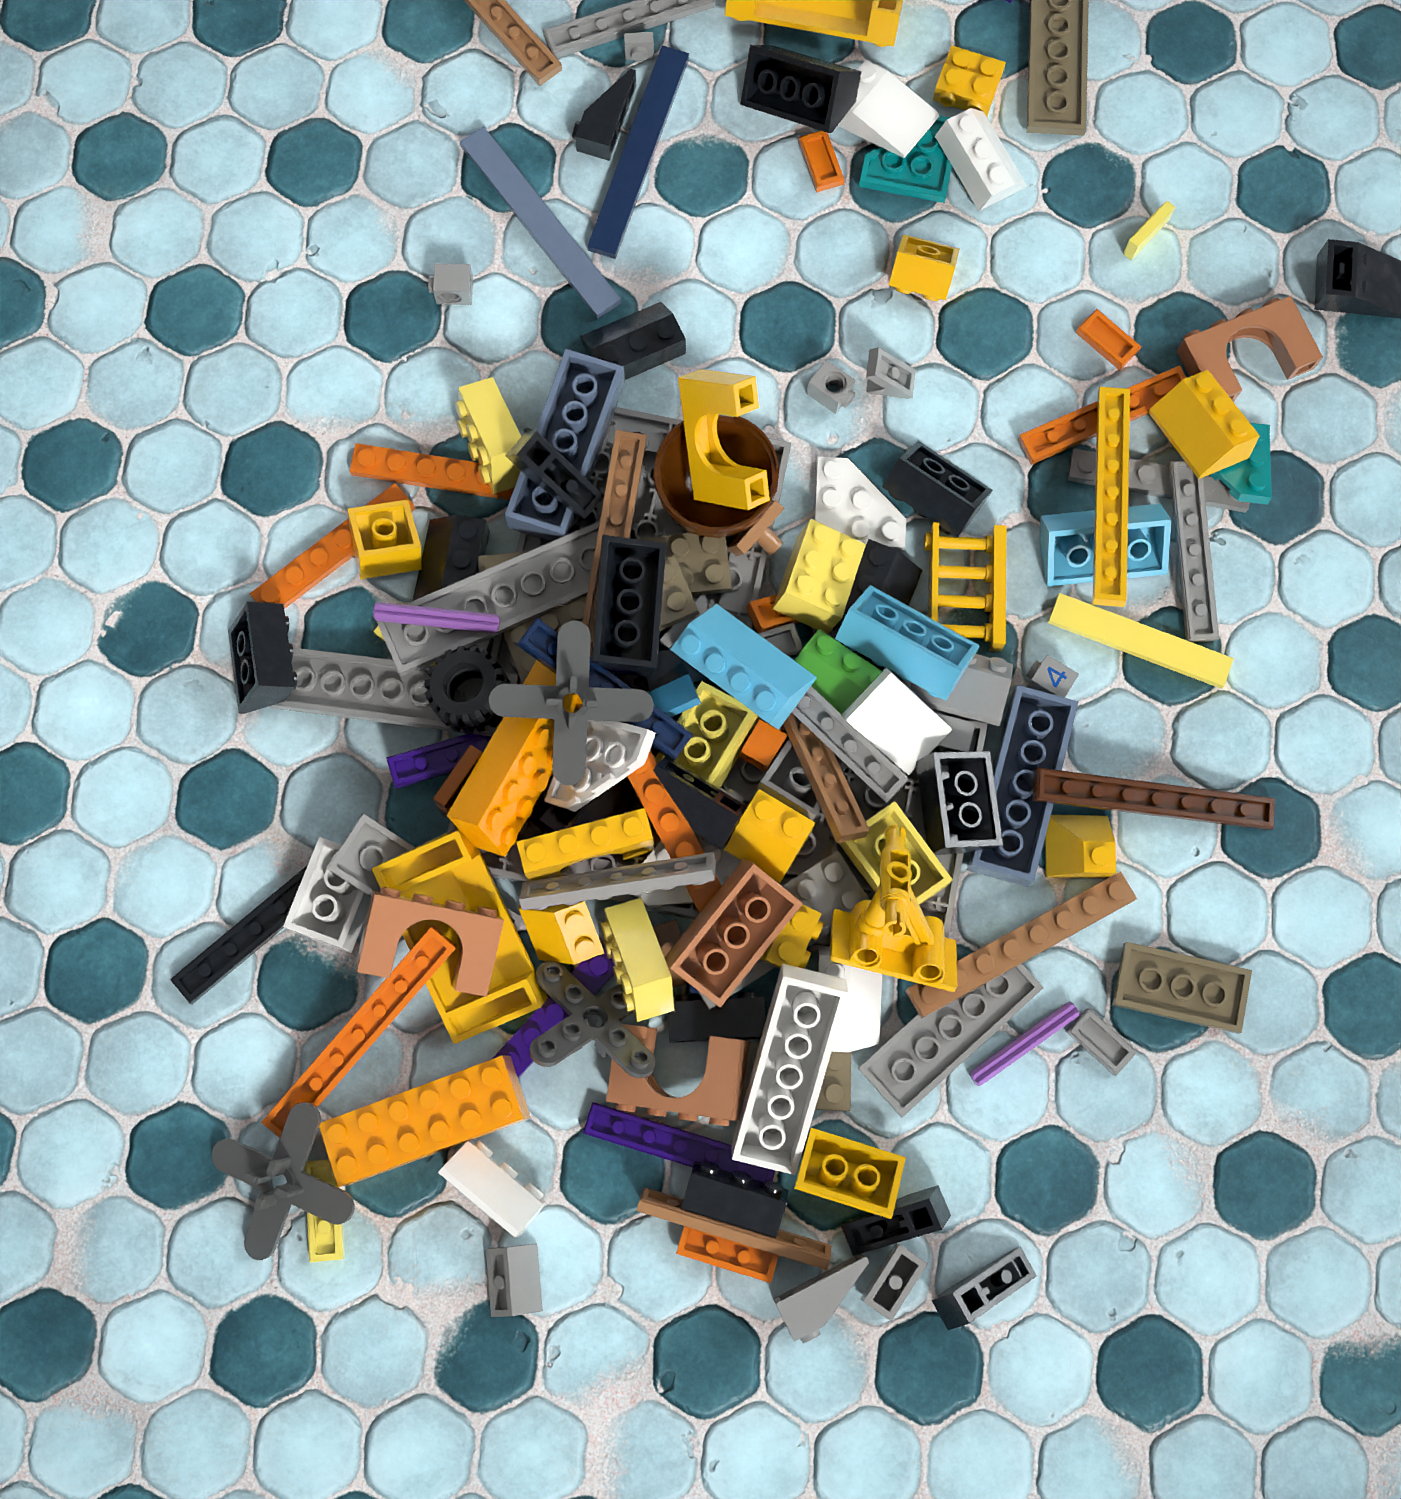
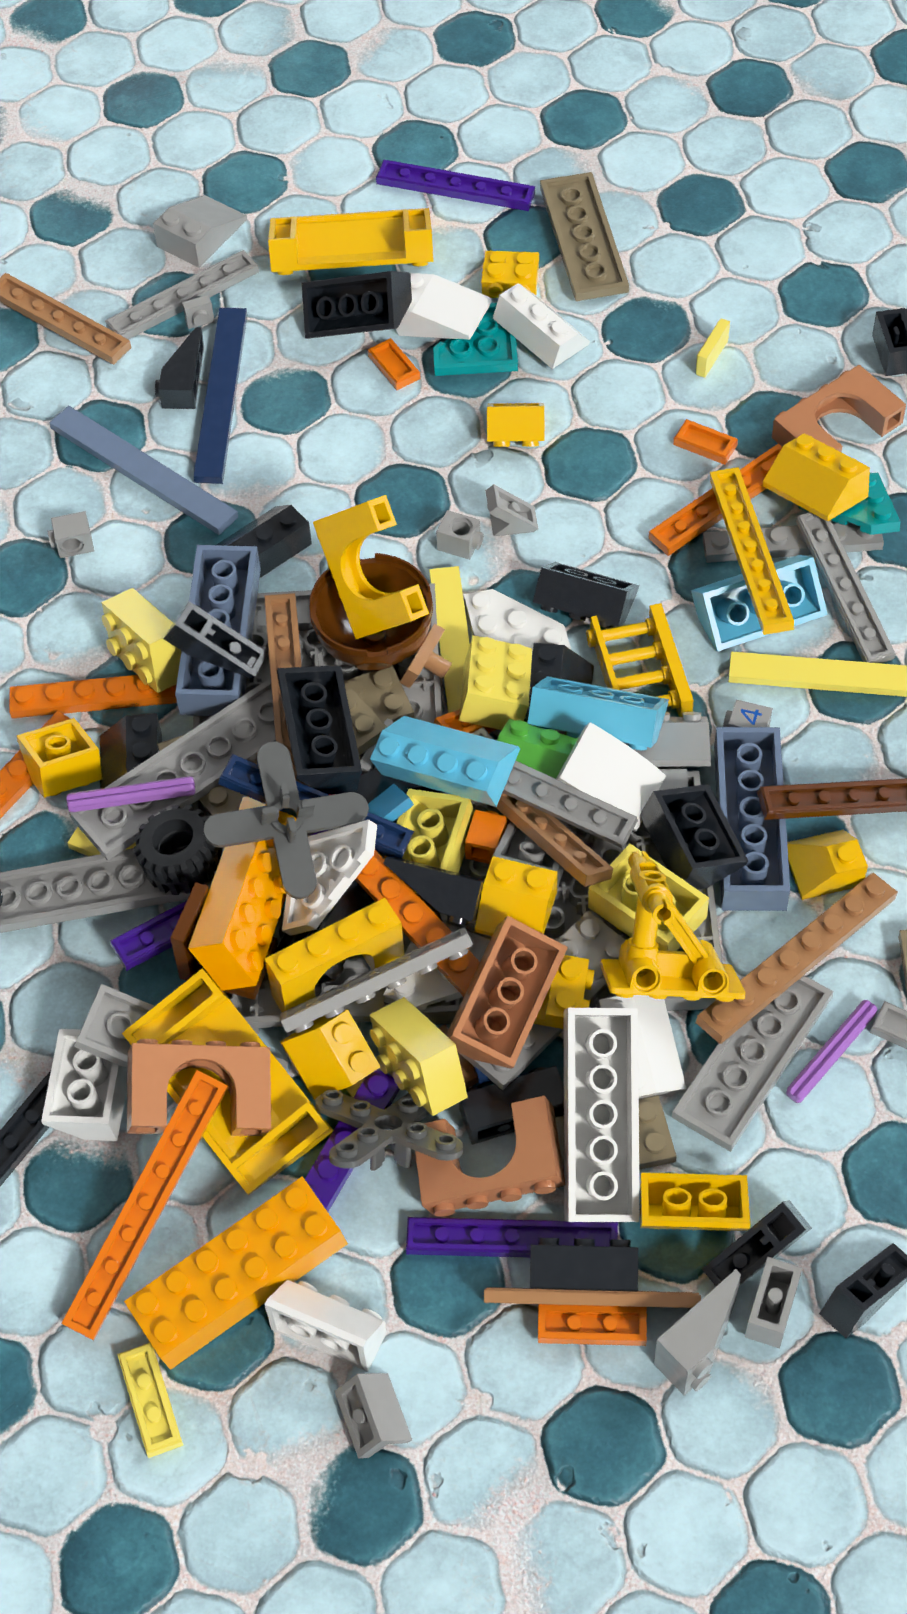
camera: 10 degrees left, 20 degrees down
dark grey piece [212,1102,355,1260] -> none
none -> light yellow tile [429,566,470,713]

